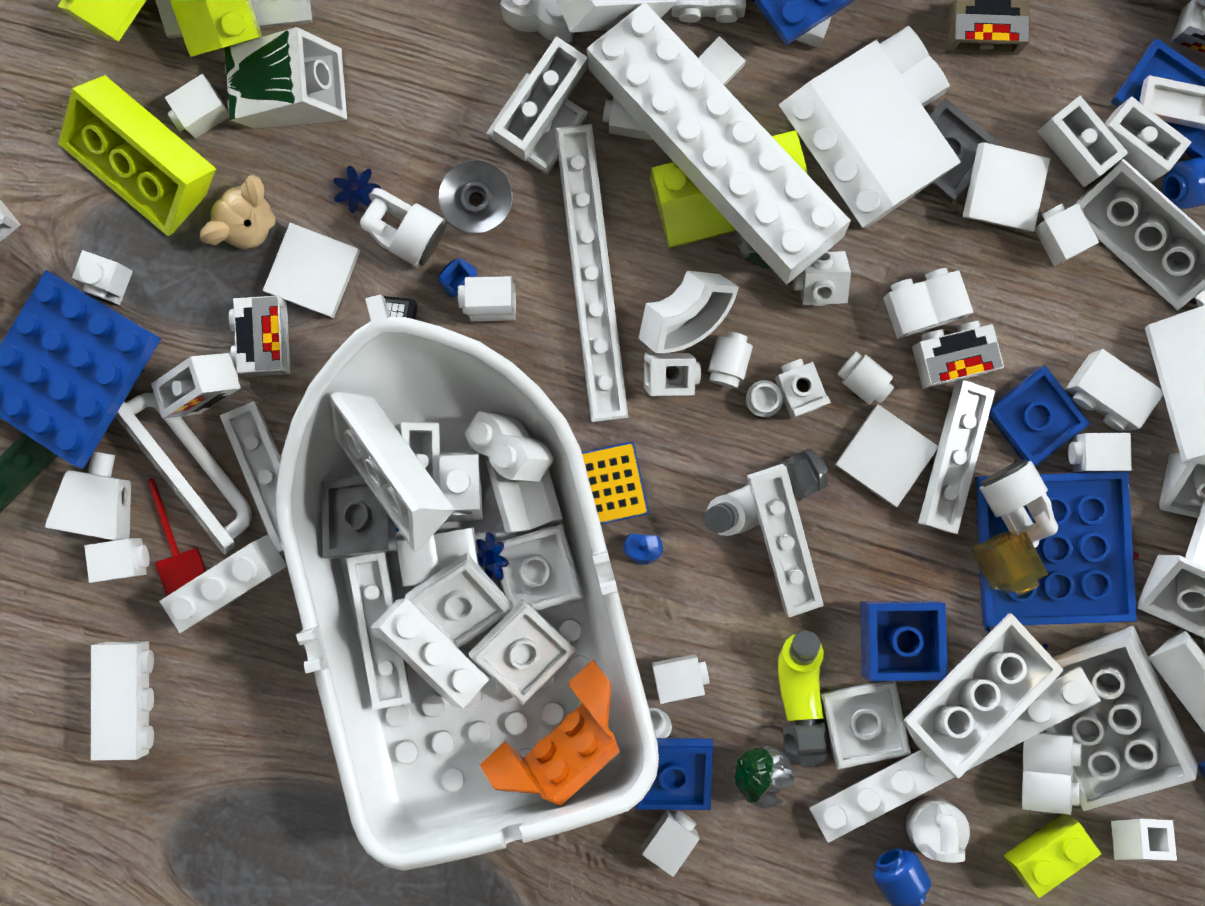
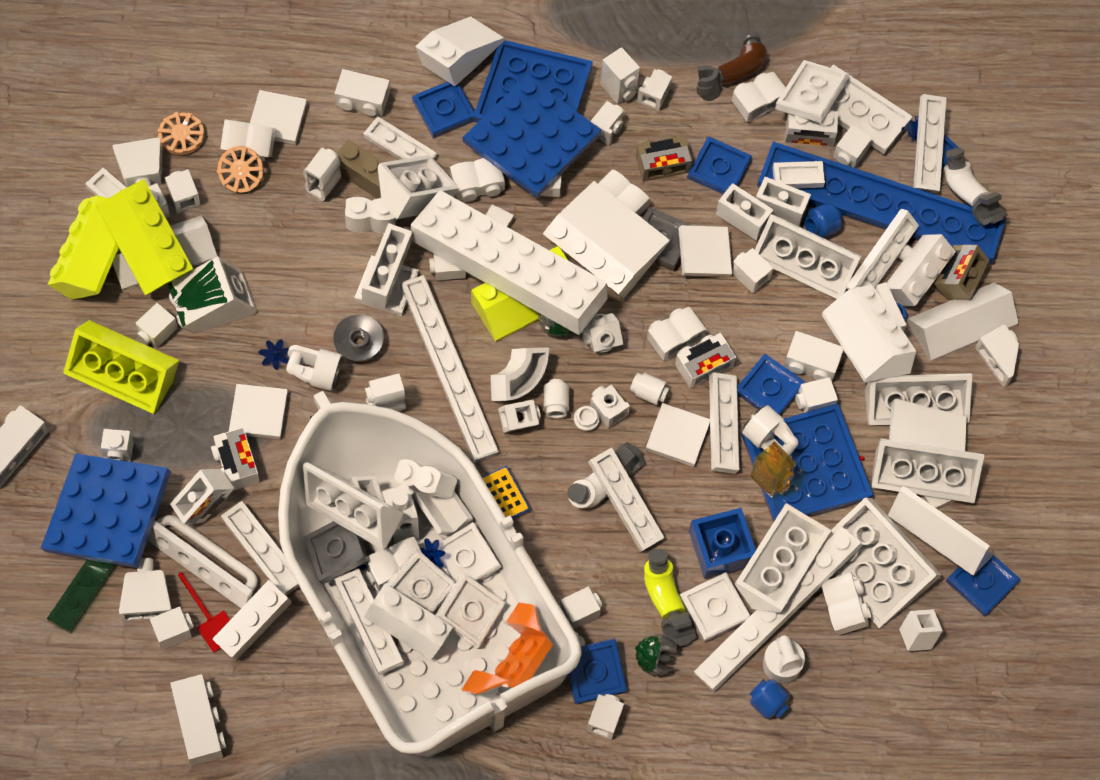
camera: 20 degrees left, 20 degrees down
tan hair [200,175,276,250] -> none
blue piece [438,258,477,297] -> none
blue piece [623,534,663,565] -> none
neon yellow brick [1003,814,1101,898] -> none
none -> blue tile [687,136,752,195]

